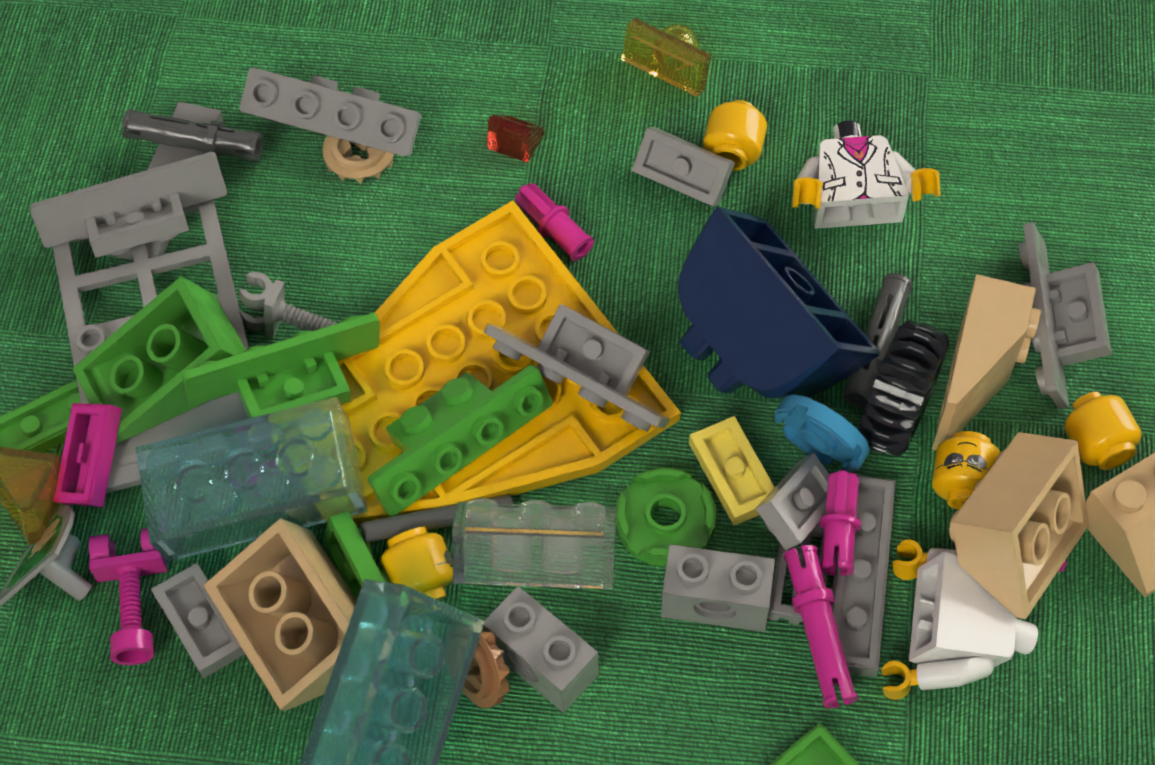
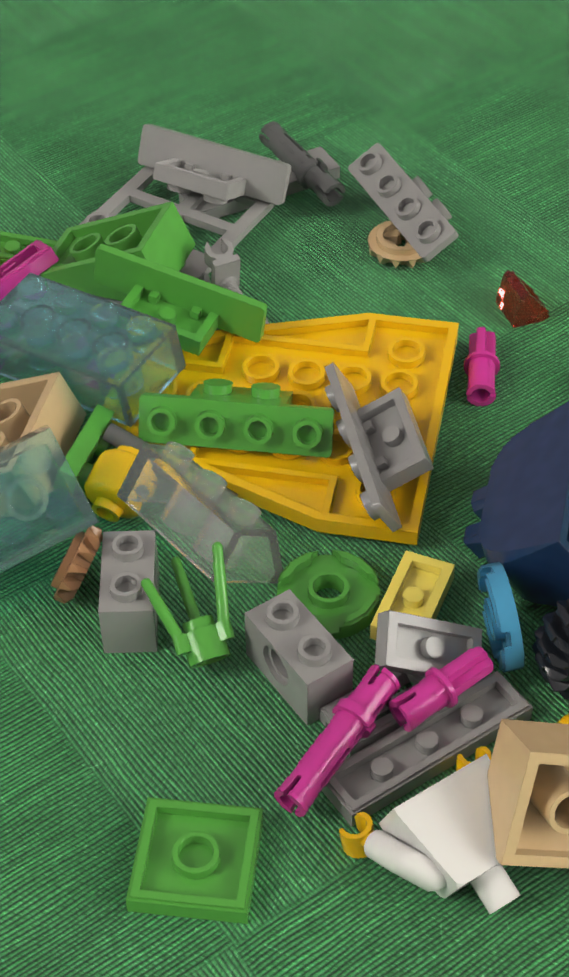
camera: 45 degrees right, 15 degrees down
none -> bright green plant [141,542,235,669]

